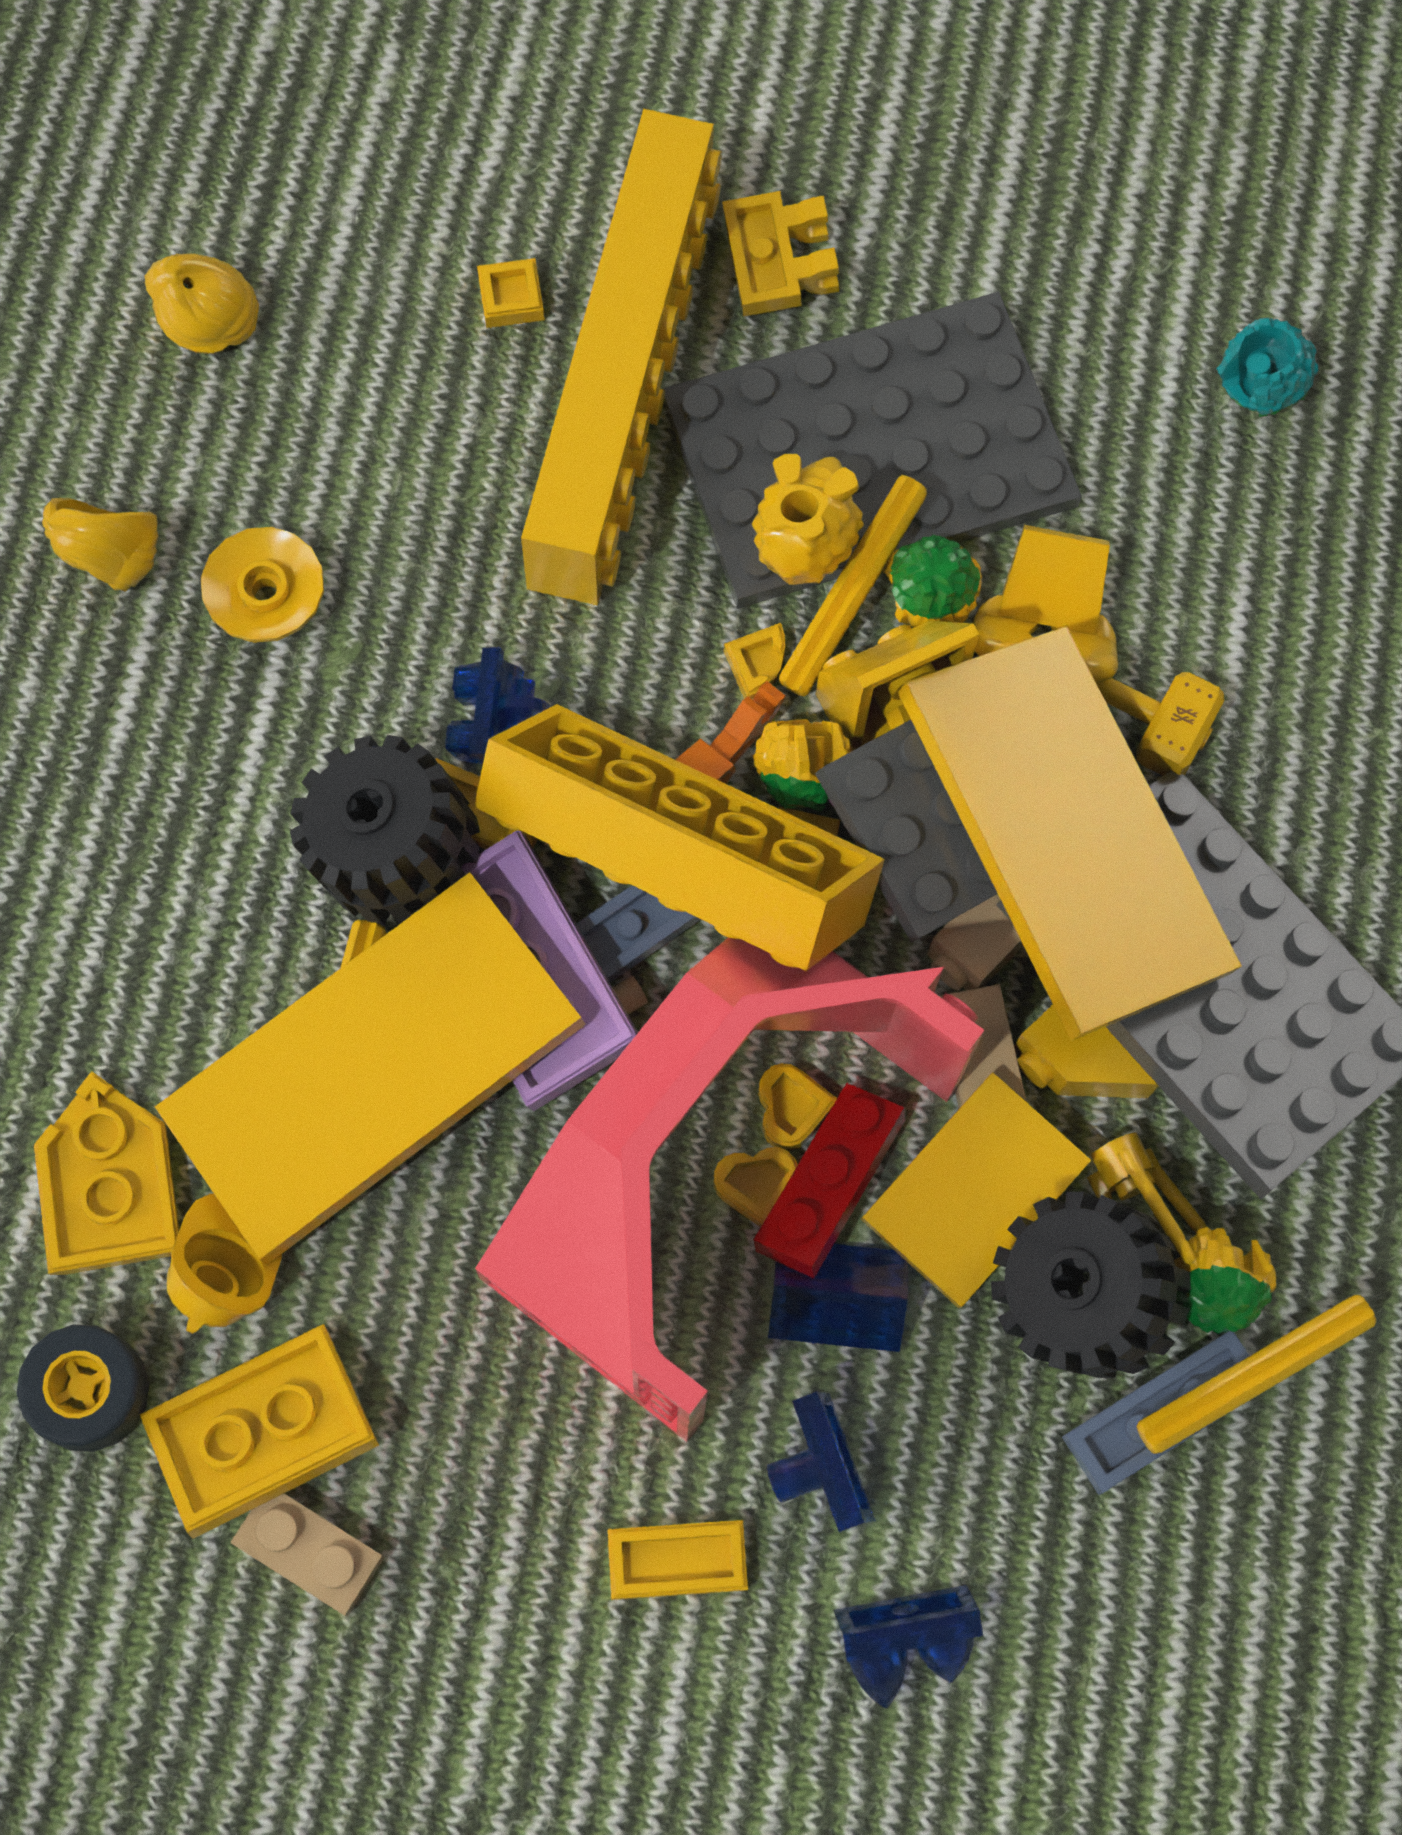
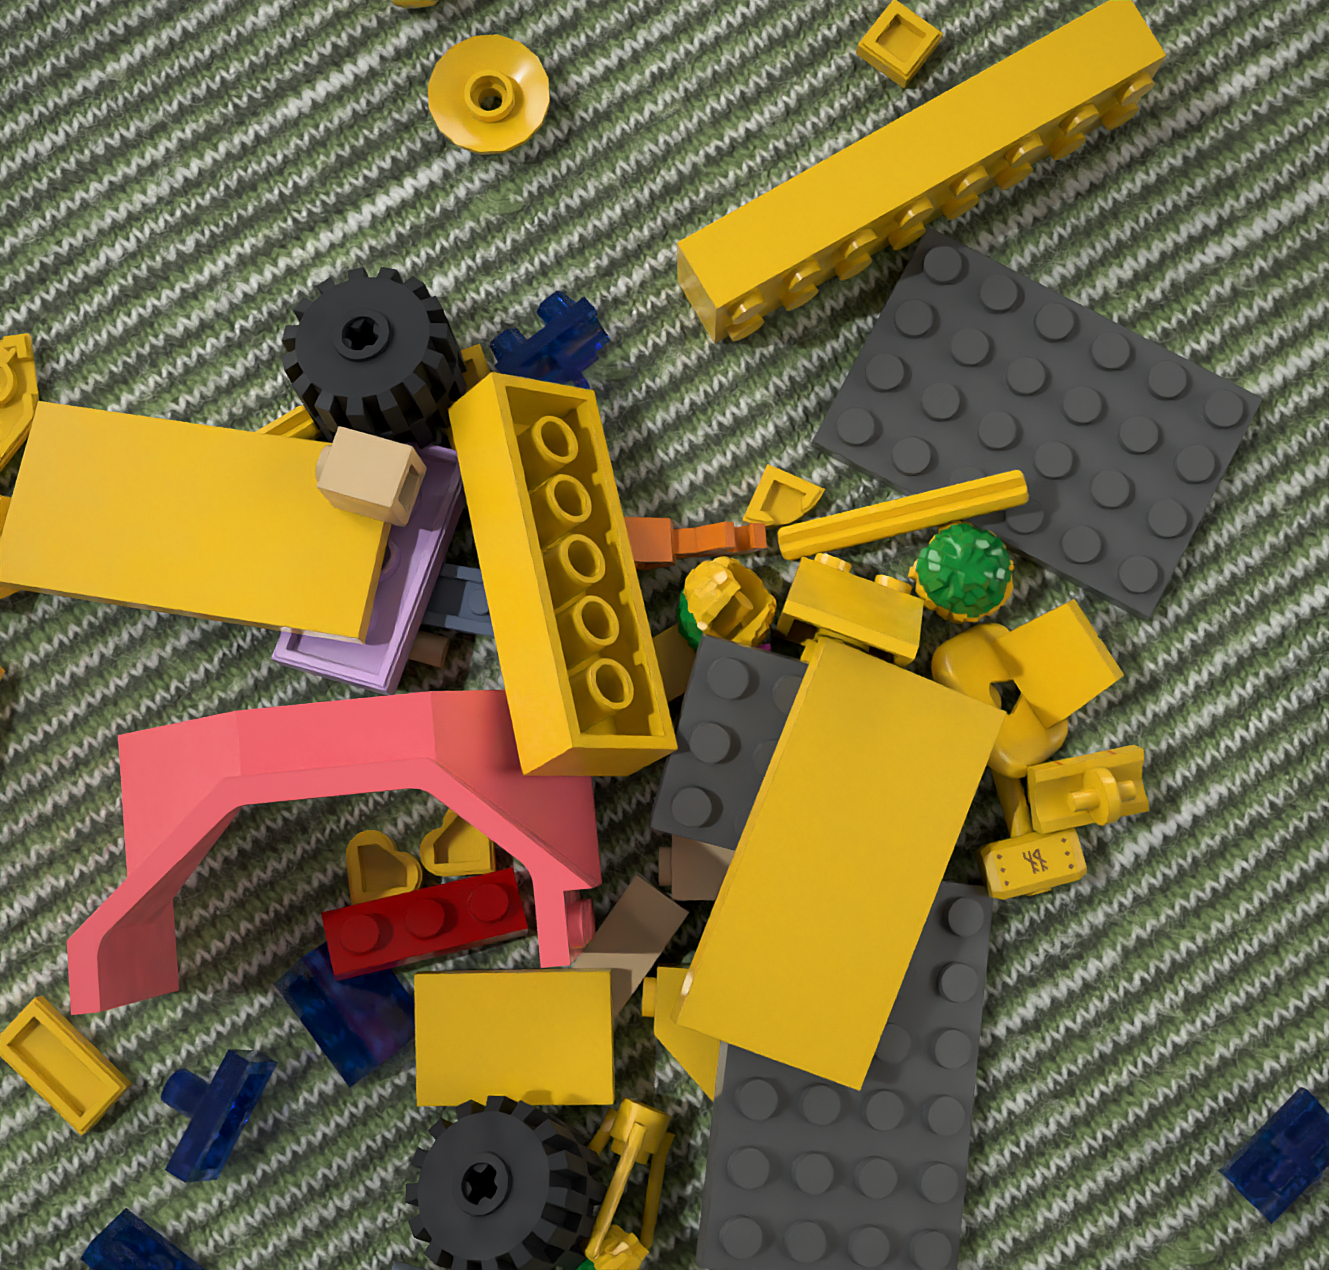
camera: 55 degrees right, 10 degrees up
yellow plate [722,191,839,317] -> none
yellow animal [752,454,864,585] -> none
none -> tan brick [316,426,427,528]
none -> yellow hips [1024,745,1149,834]

